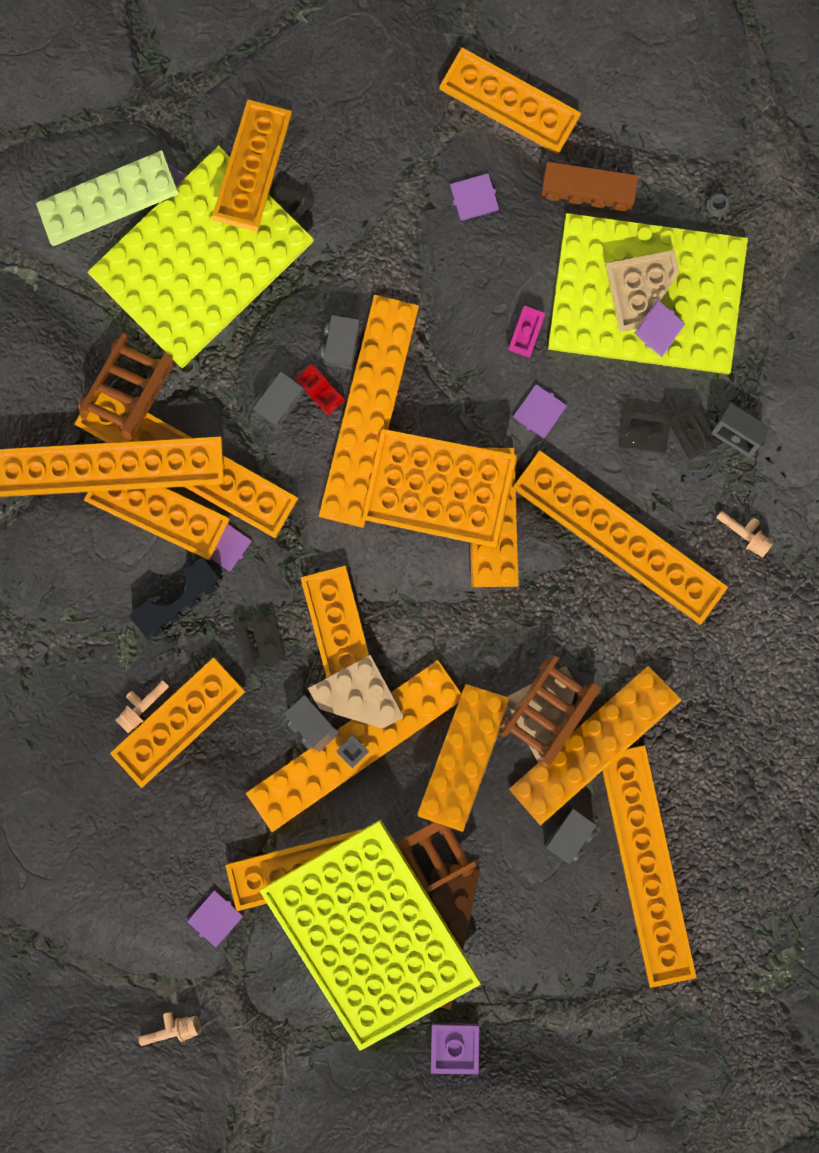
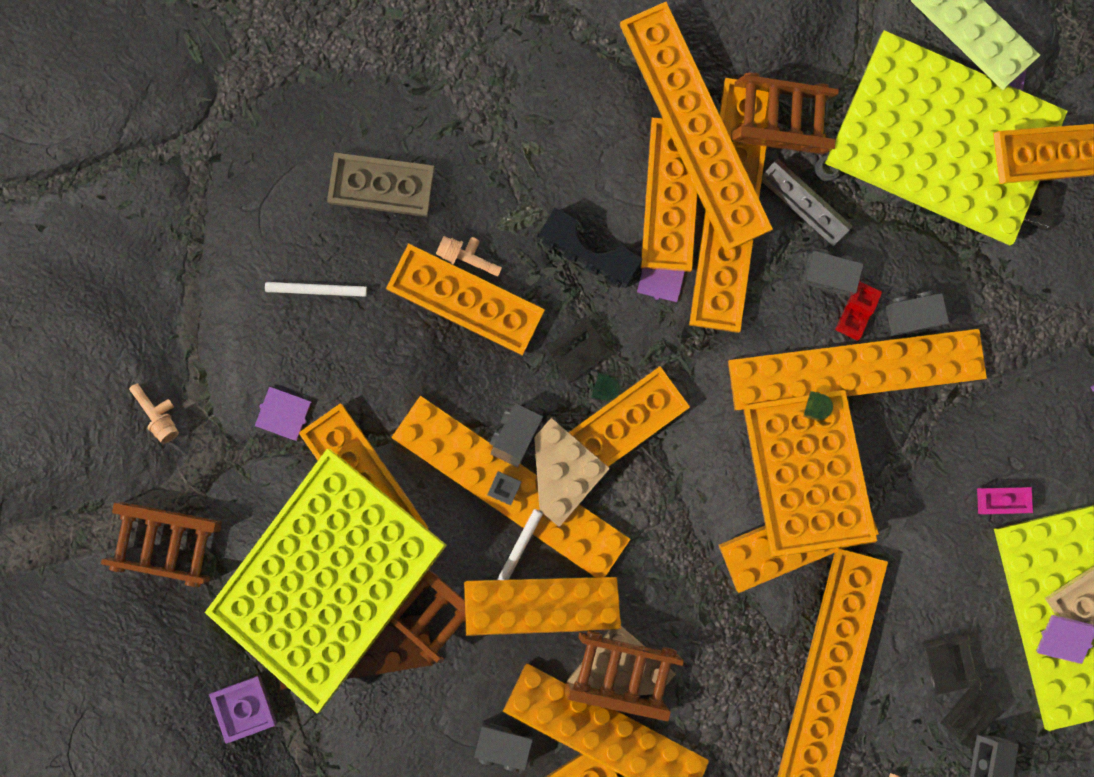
camera: 65 degrees right, 0 degrees up
medium lavender piece [513,385,567,439] -> none
none -> dark orange fence [101,502,222,587]
none -> white bar [265,282,367,297]
none -> dark tan plate [327,153,435,217]
none -> white bar [497,509,543,580]
none -> clear green tile [591,373,620,401]
none -> flat silver plate [762,159,852,246]
none -> clear green tile [803,391,833,421]

